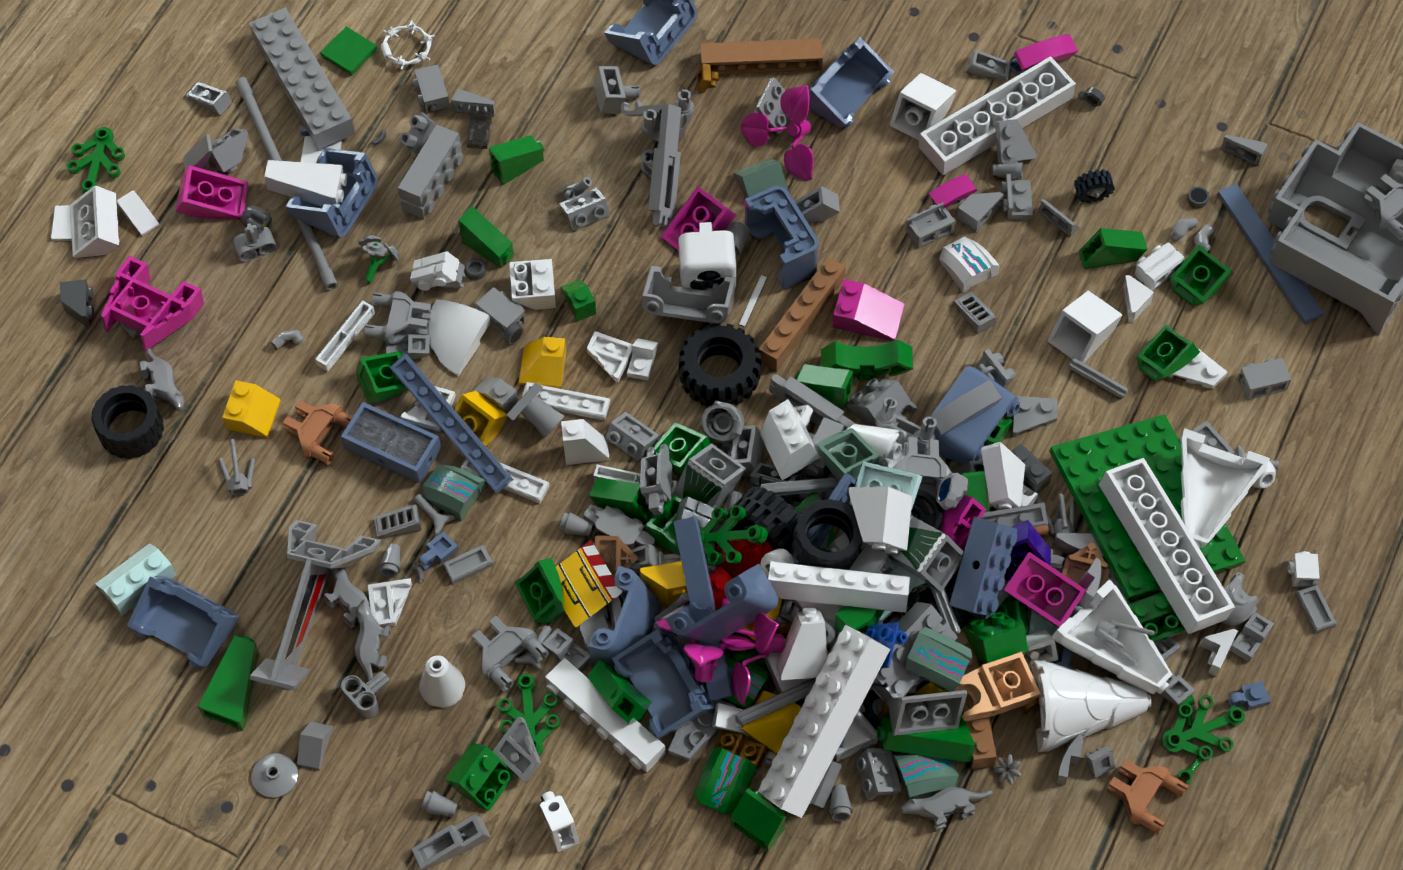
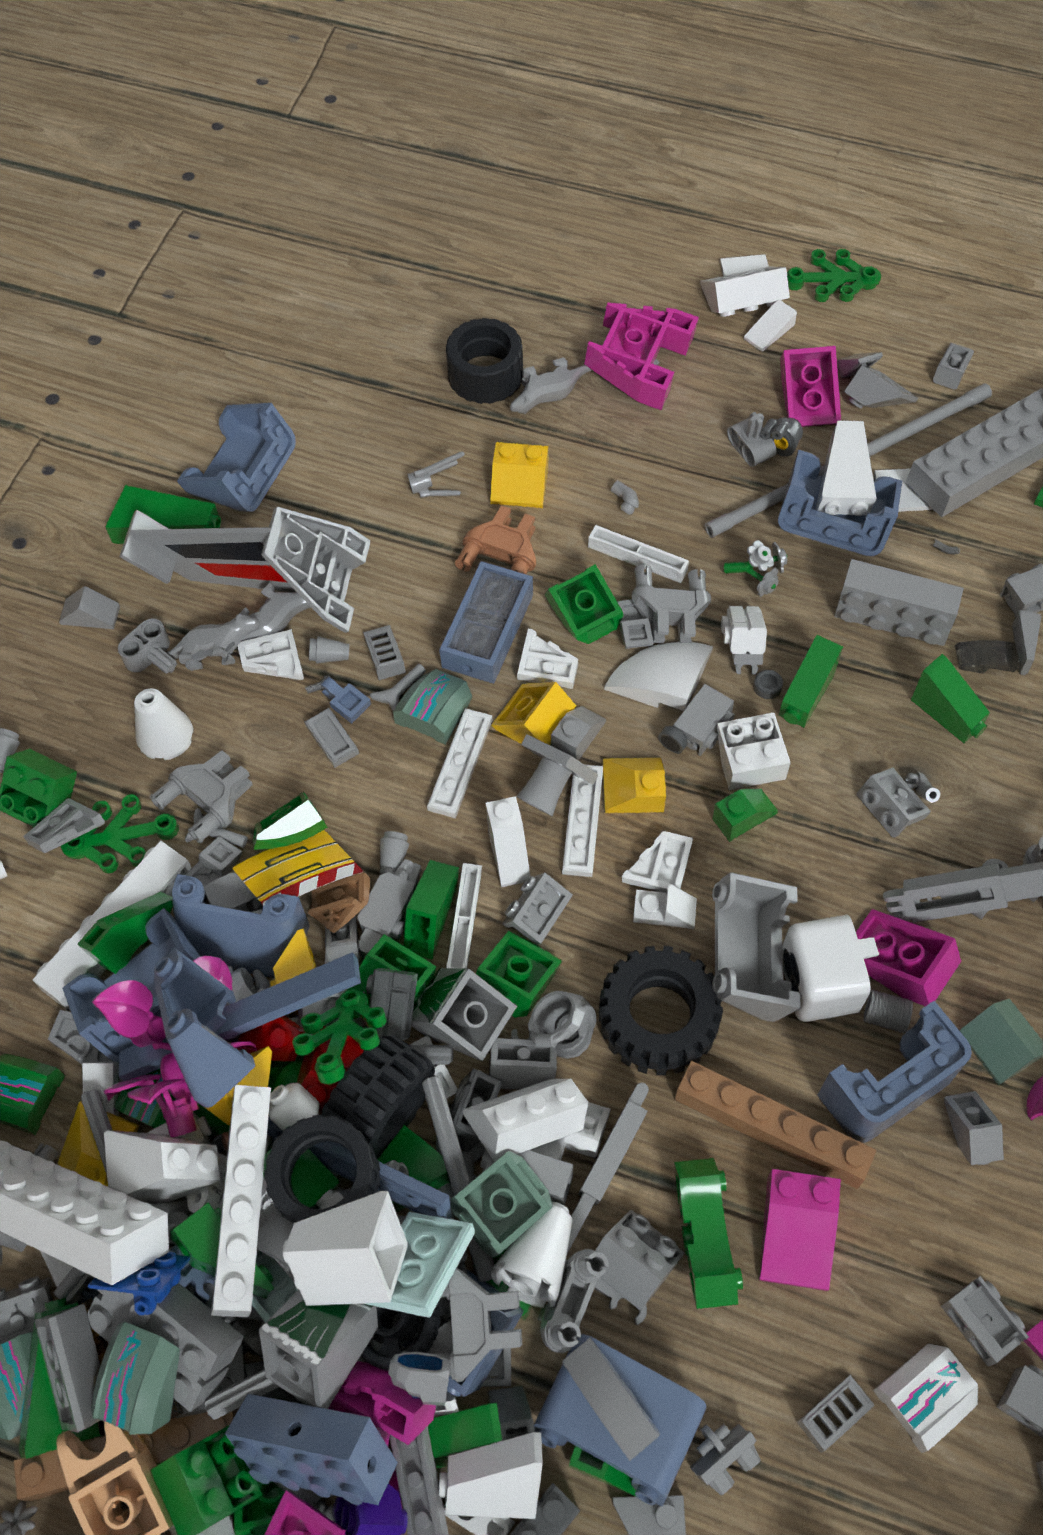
camera: 85 degrees right, 0 degrees up
dark grey slope [60,279,94,327] -> none
light aqua slope [95,543,176,616] -> none
light grey dish [251,753,298,798] -> none
sand blue tile [390,353,514,494] -> none
light grey hips [400,112,436,155] -> none
light grey hinge [640,444,672,516] -> none
pearl gold slope [715,730,768,769] -> none
white sticker [739,275,767,326] -> none
green slope [794,364,853,410] -> none

